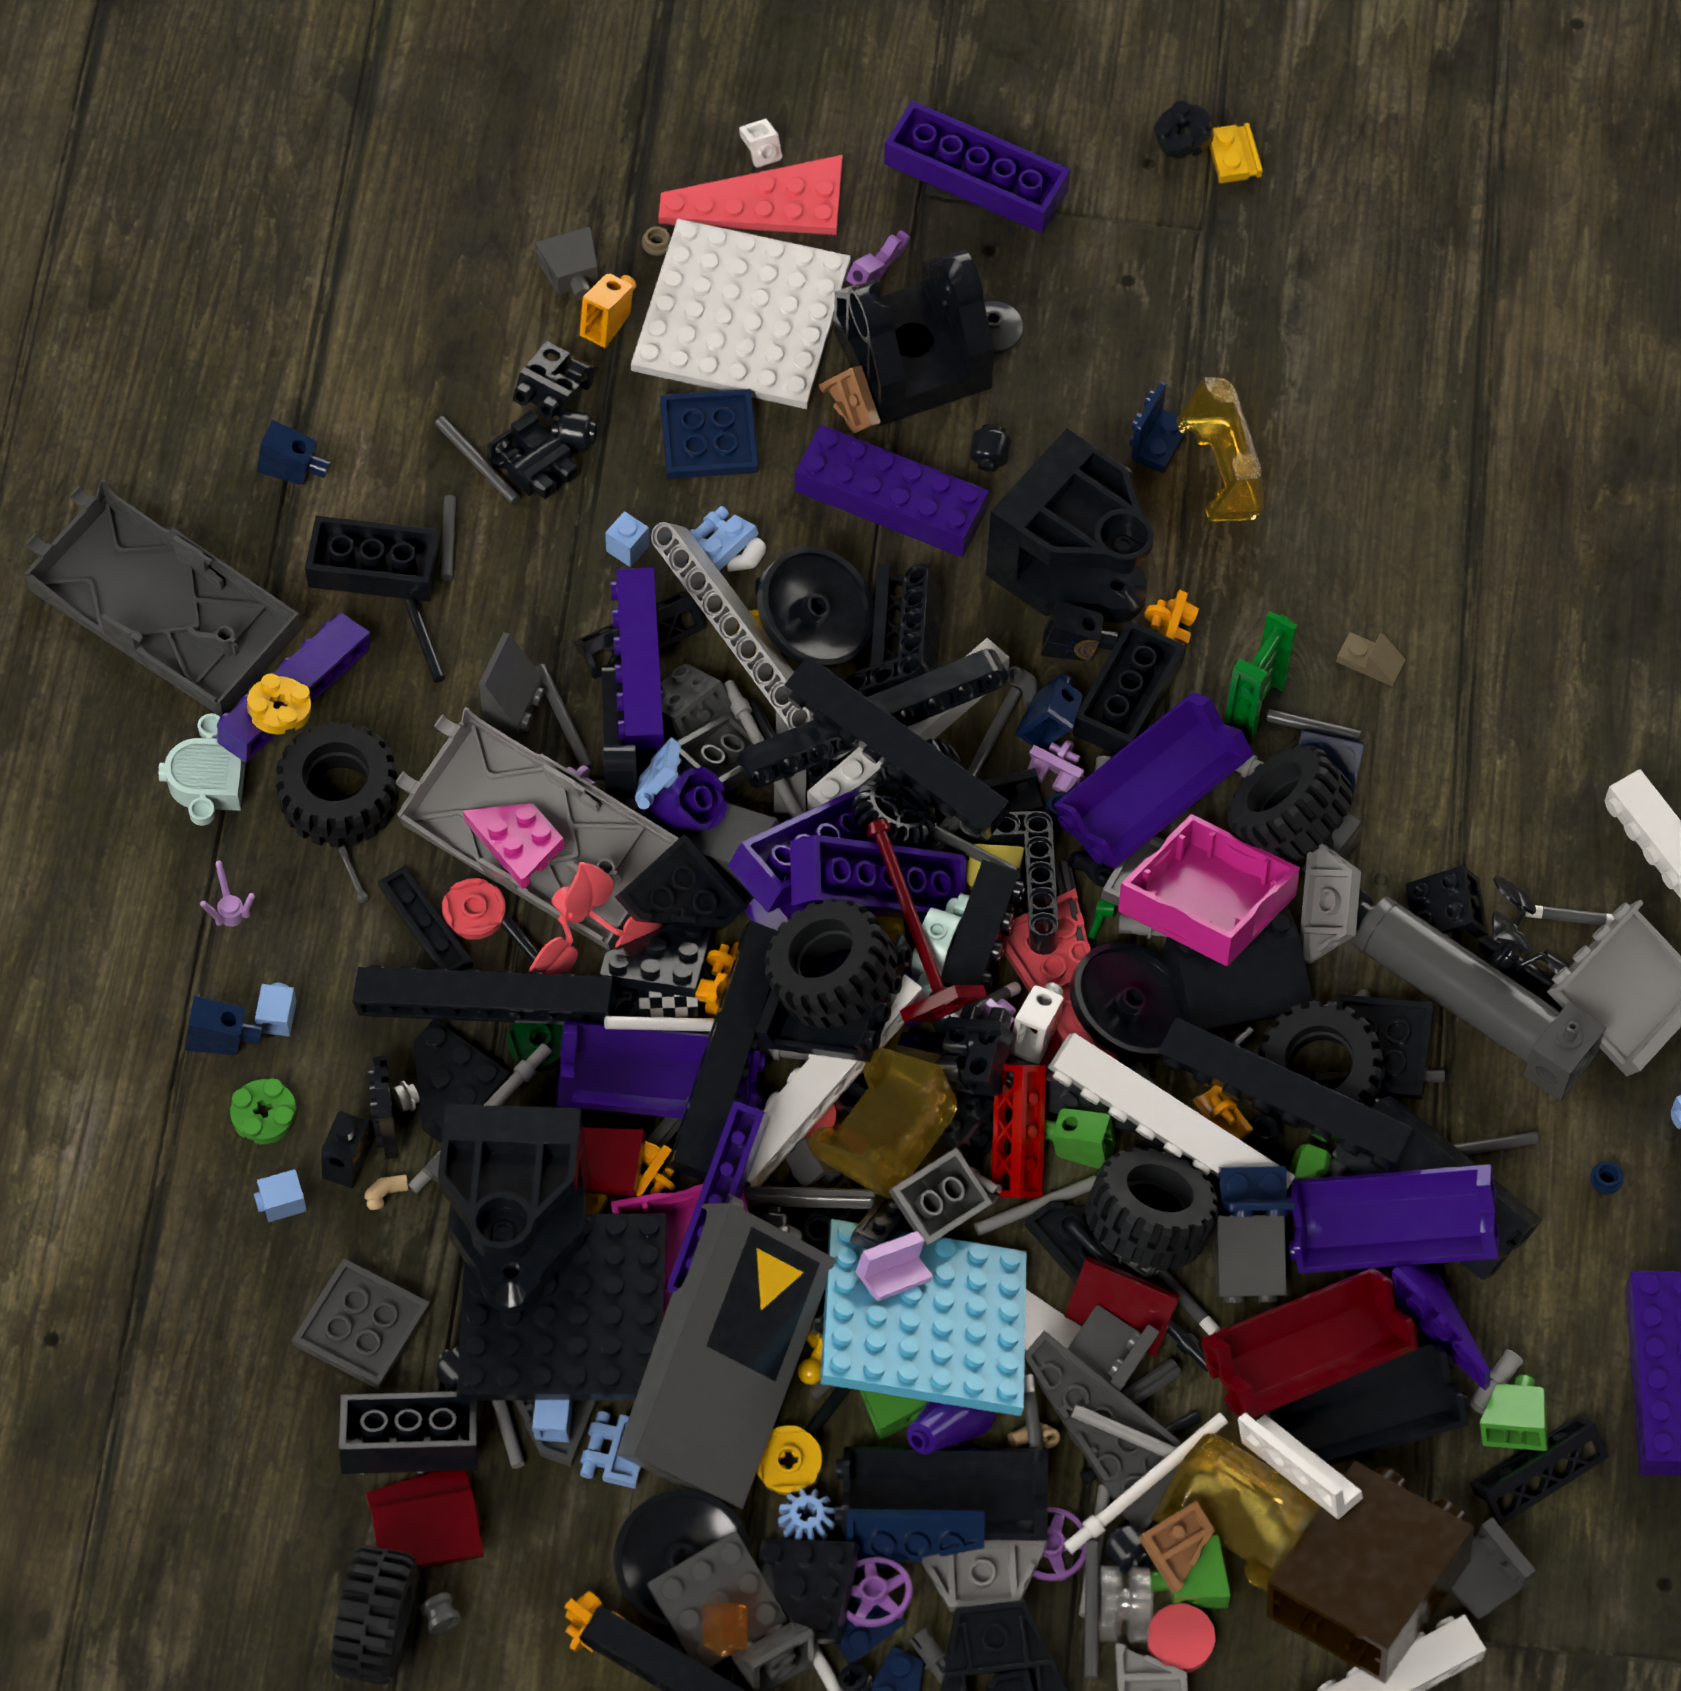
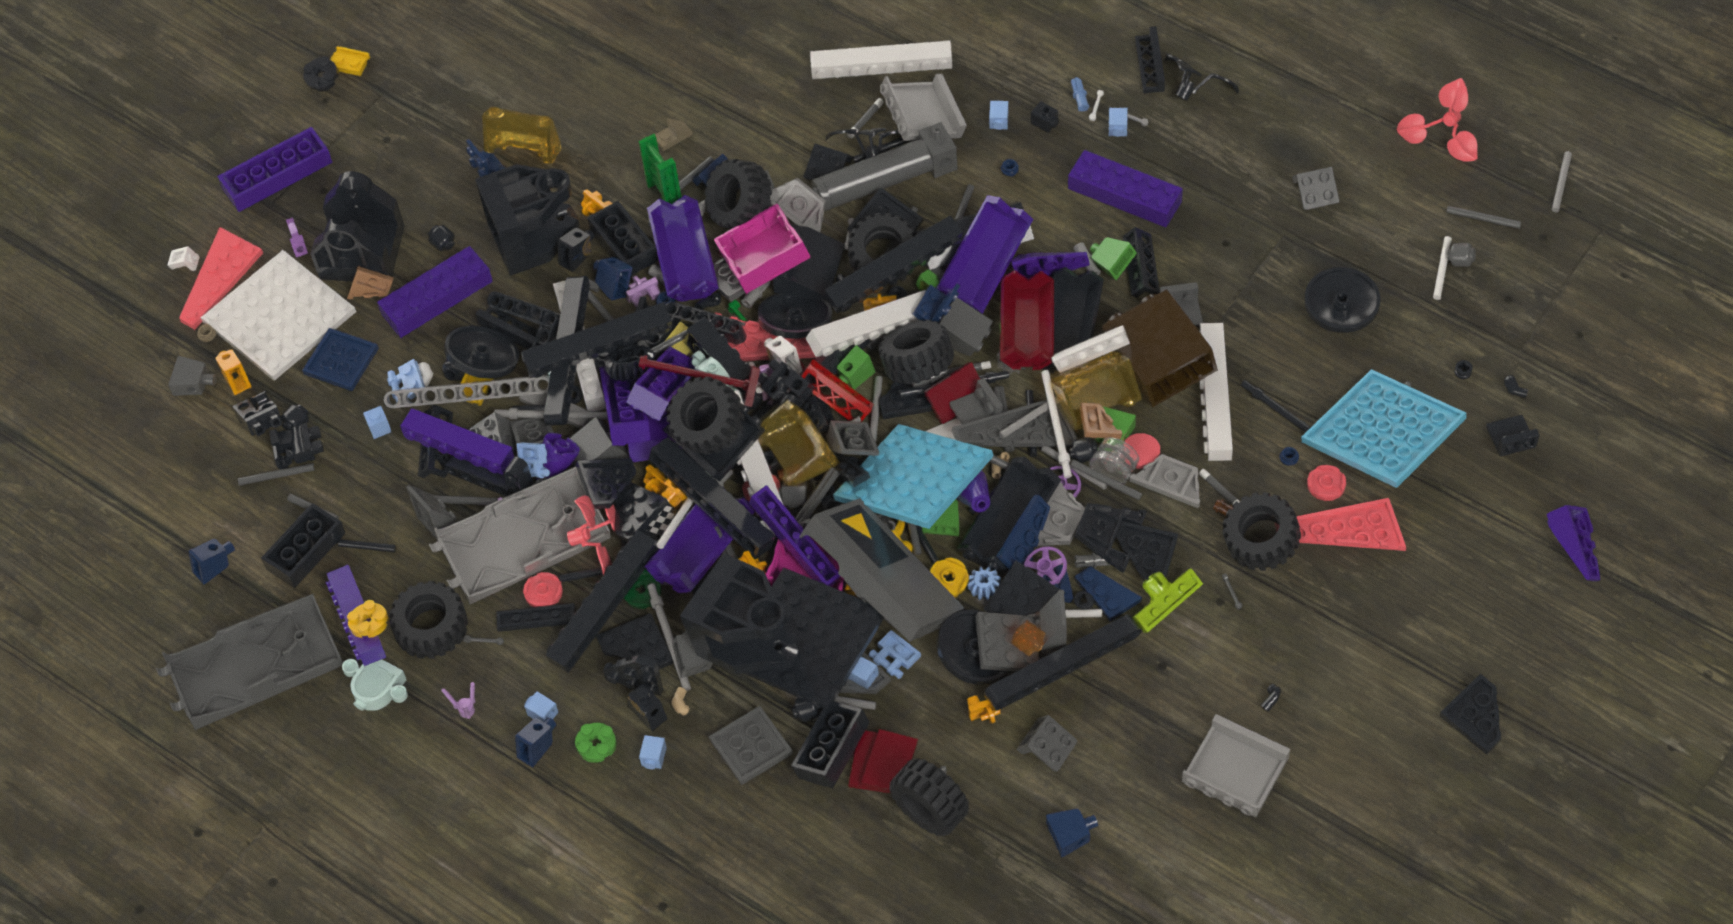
camera: 55 degrees left, 5 degrees down
dark pink wing [463,803,565,889] -> none
lavender panel [856,1231,932,1301] -> none

